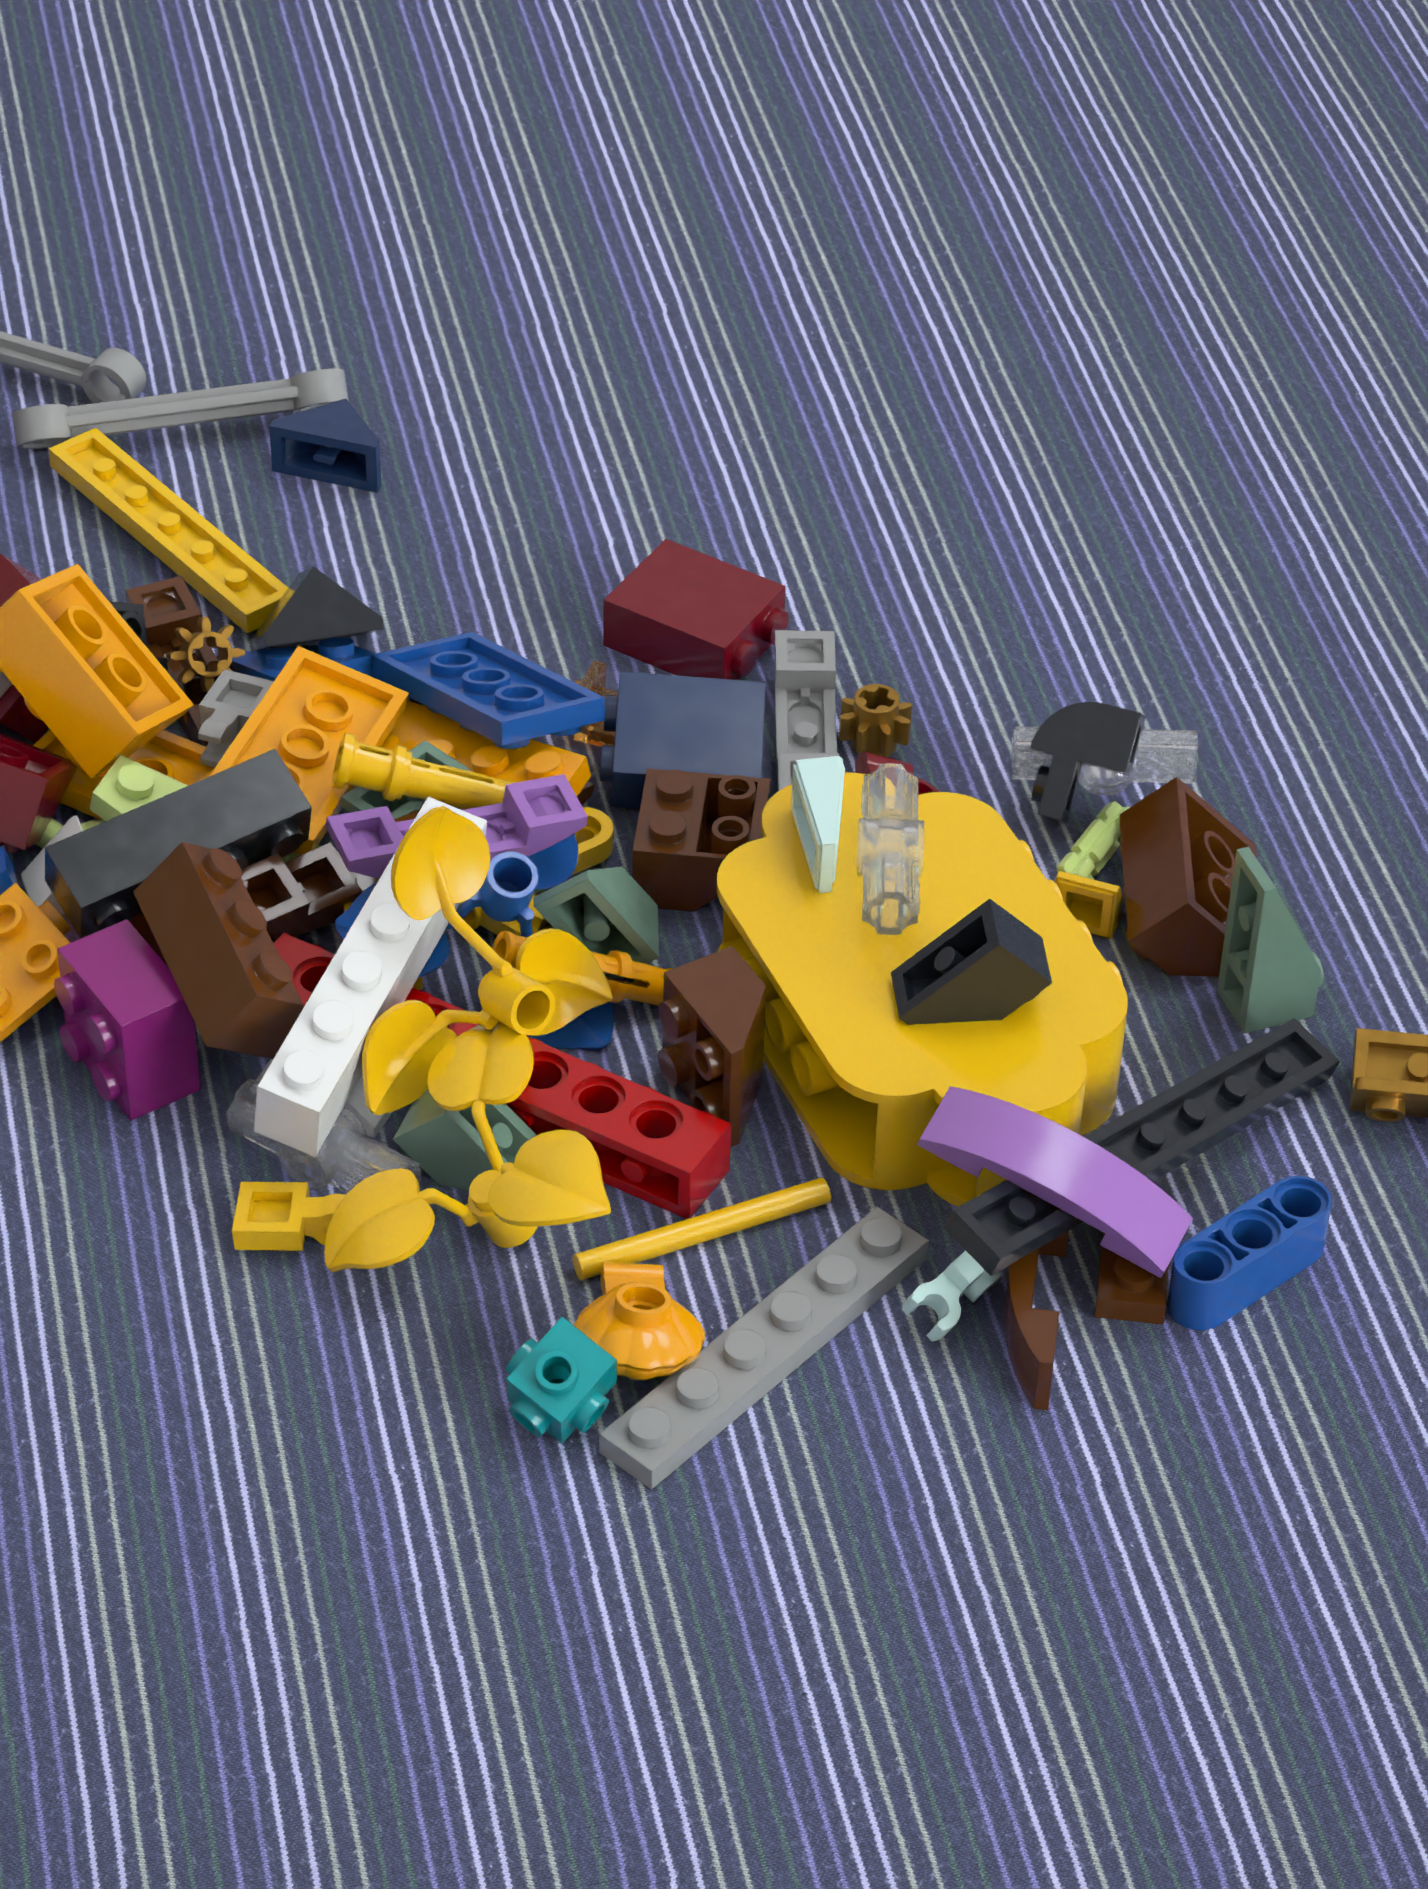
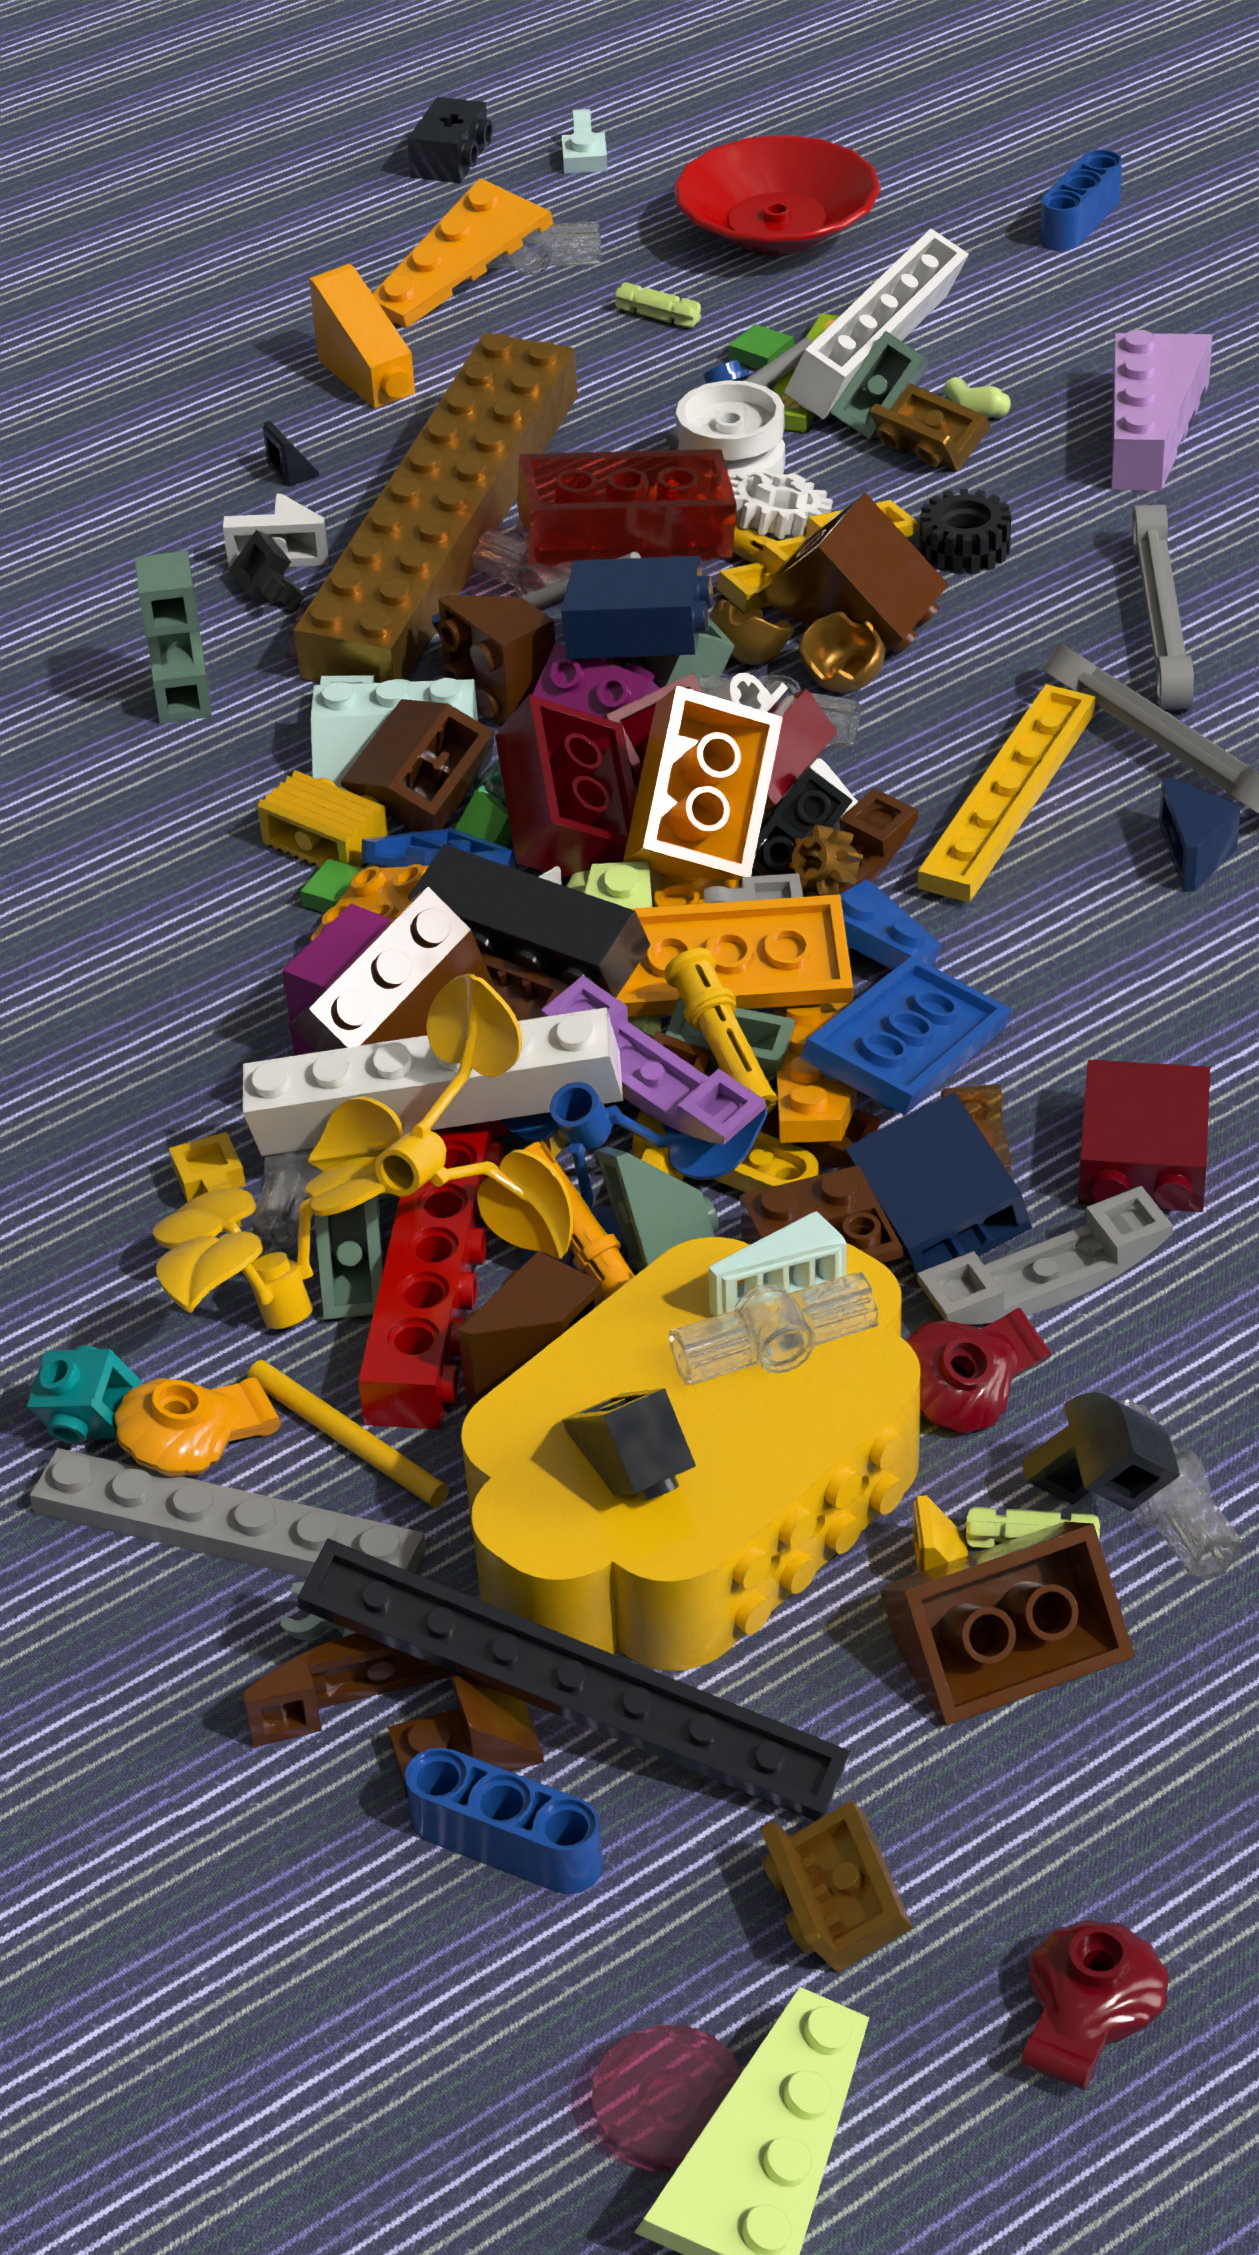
camera: 70 degrees right, 0 degrees up
black slope [251,566,384,651] -> none
pearl gold gear [839,684,912,757] -> none
medium lavender slope [917,1086,1193,1278] -> none
sand green slope [1217,847,1324,1034] -> none

